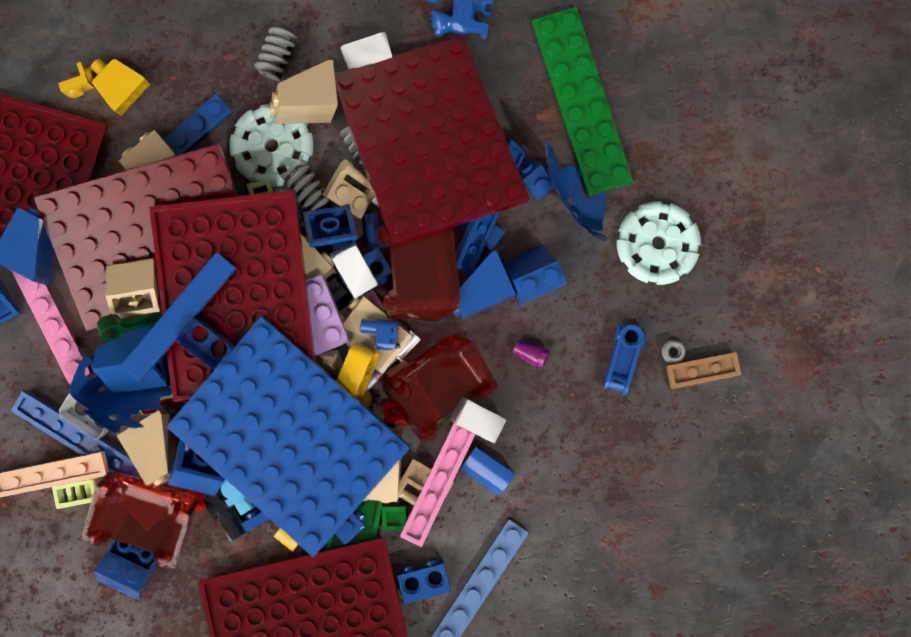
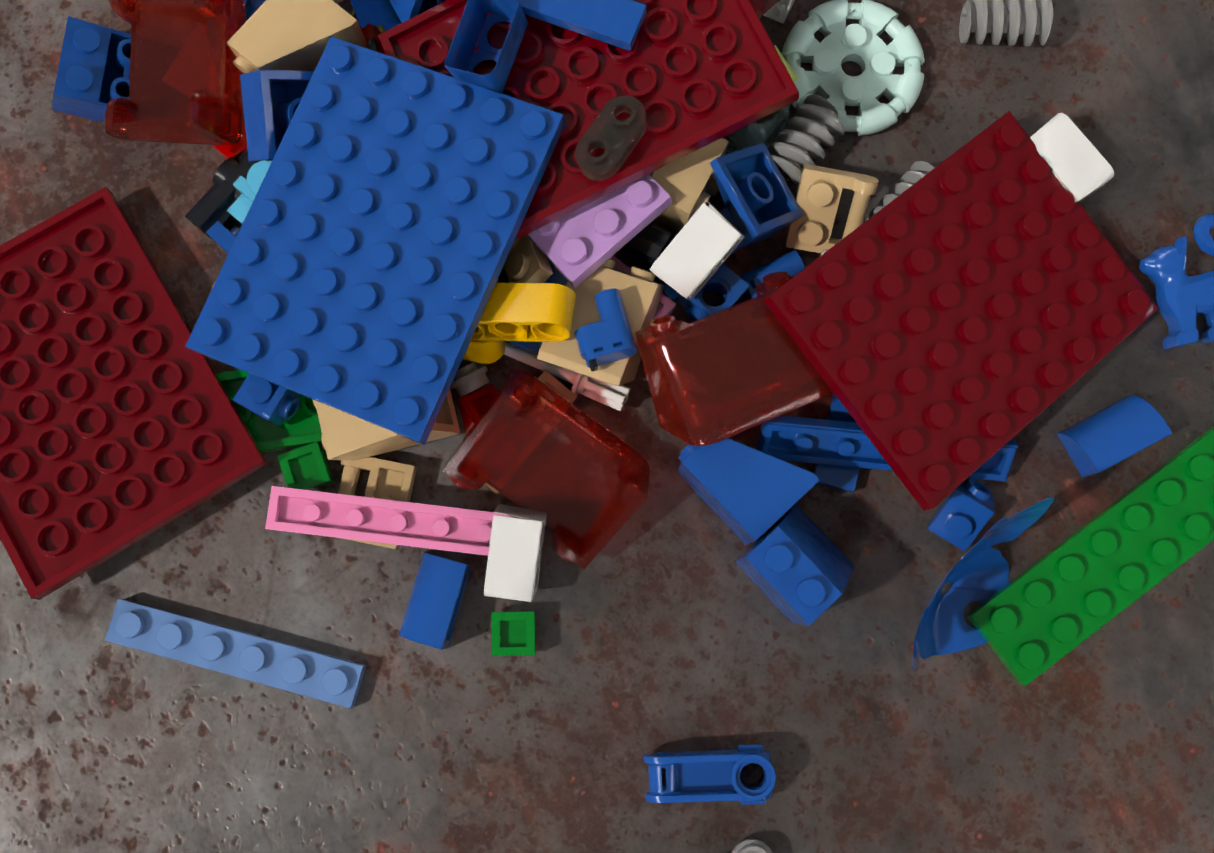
camera: 75 degrees right, 5 degrees down
tan slope [269,60,338,124] -> none
blue brick [397,558,451,604] -> none
magenta cone [513,340,550,368] -> none
light aqua plate [617,201,701,285] -> none
none -> green plate [491,611,536,656]
none -> clear smoke plate [575,95,647,181]
none -> blue brick [1057,395,1172,477]

